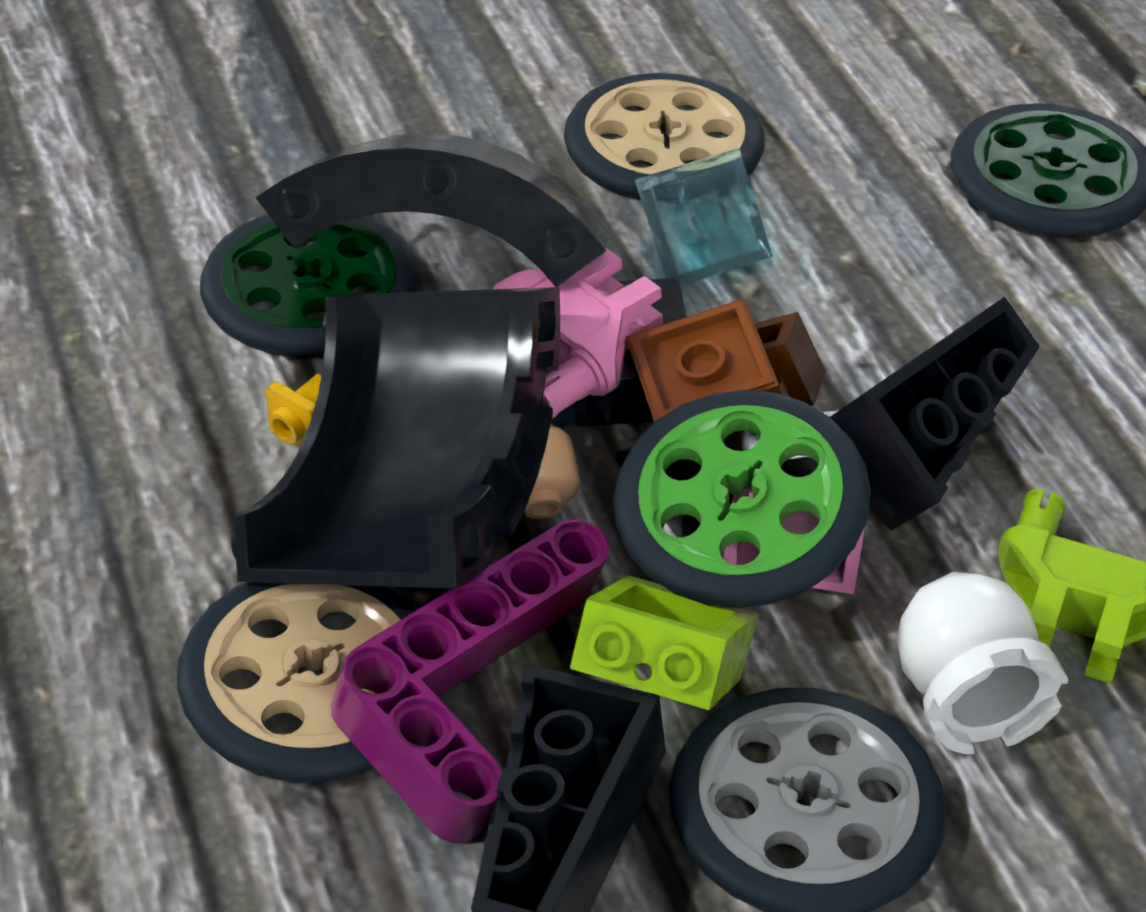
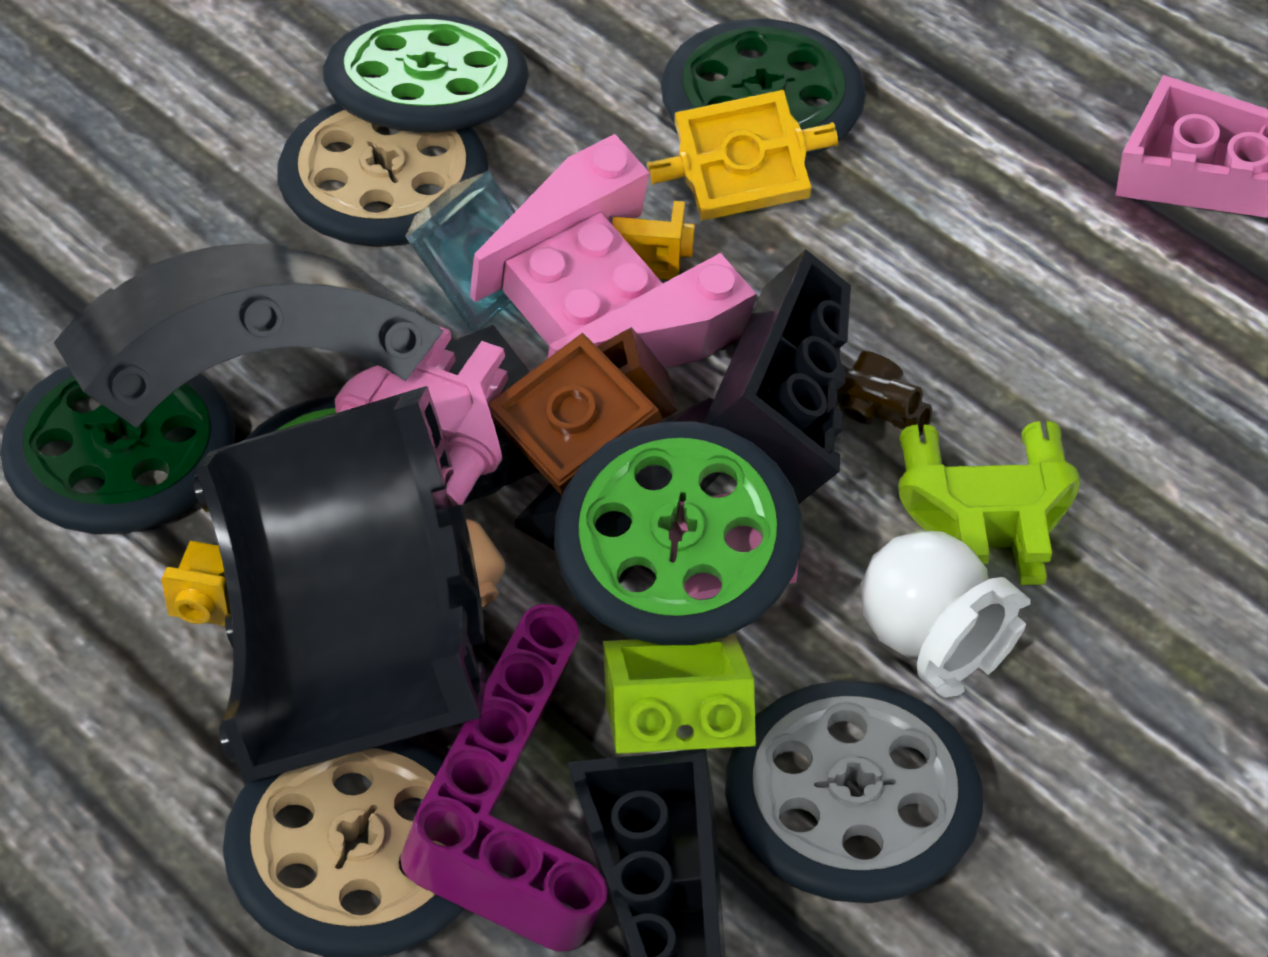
camera: 25 degrees left, 5 degrees up
none -> wedge [323,14,529,132]
none -> bright pink wedge [470,134,757,368]
none -> yellow bracket [612,201,695,280]
none -> yellow plate [647,90,838,221]
none -> dark brown plate [837,351,932,436]

